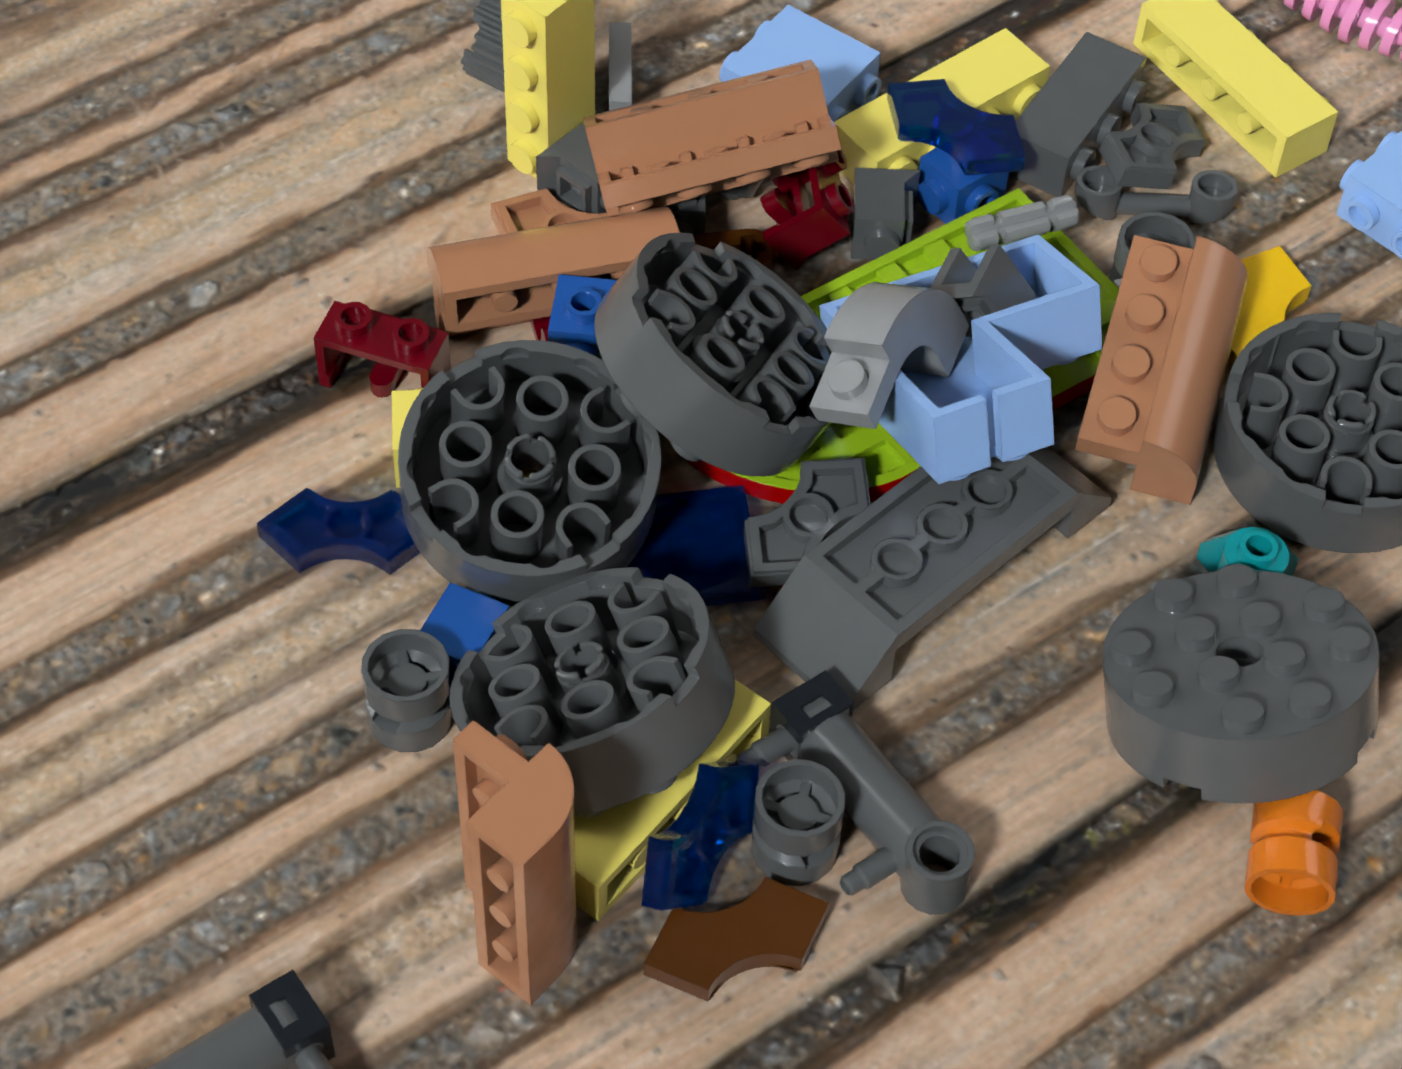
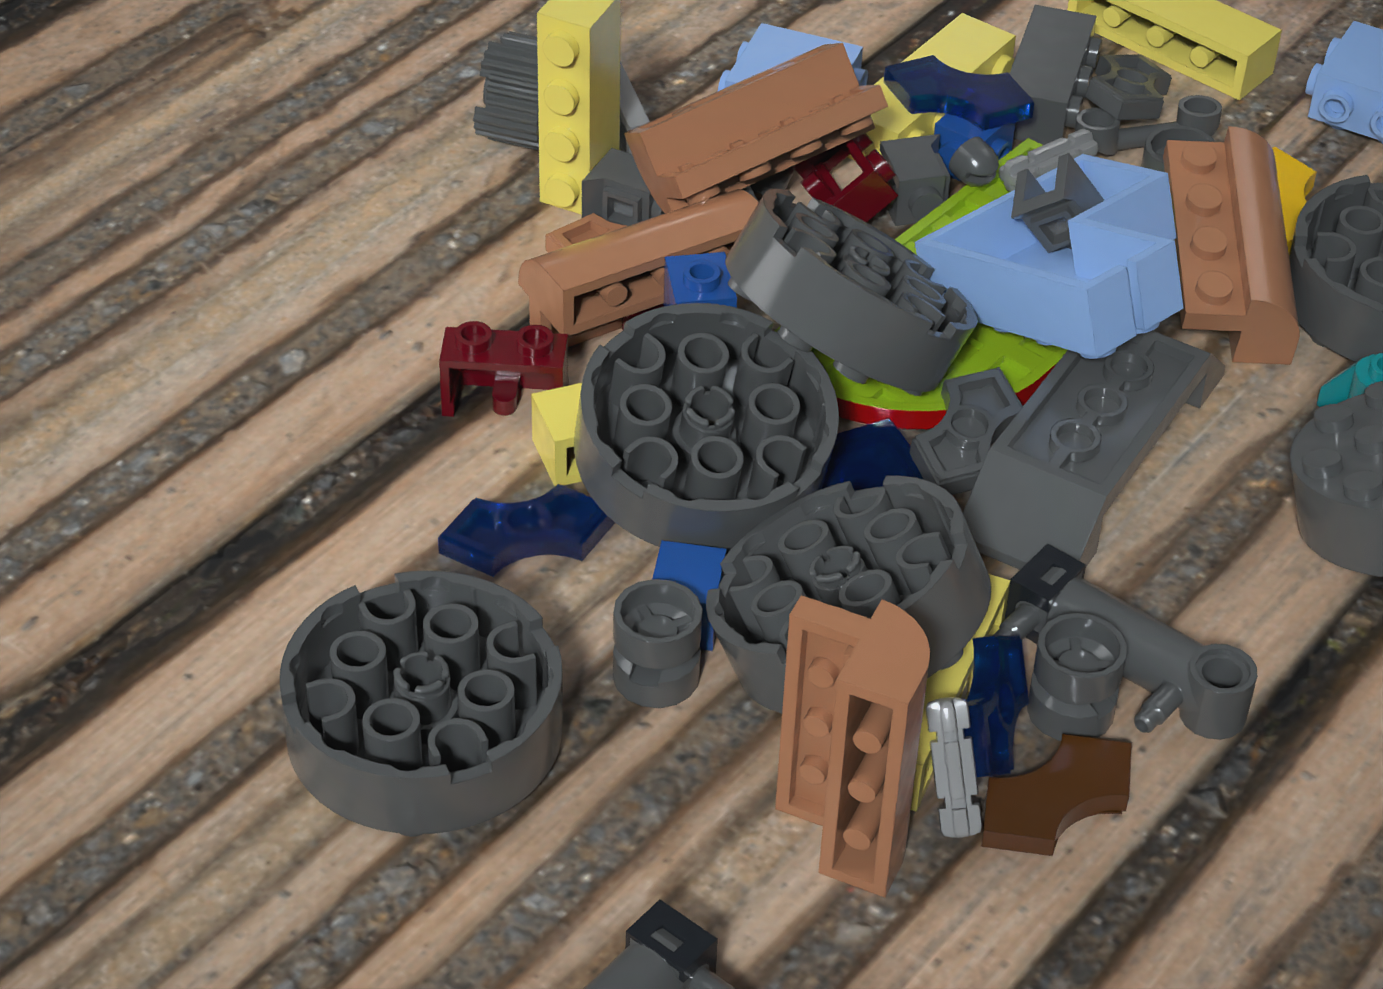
camera: 15 degrees left, 10 degrees down
light grey arch [809,282,969,429] -> none
none -> dark grey brick [280,571,563,837]
none -> light grey axle [926,697,983,838]
none -> dark grey hinge [949,137,999,187]

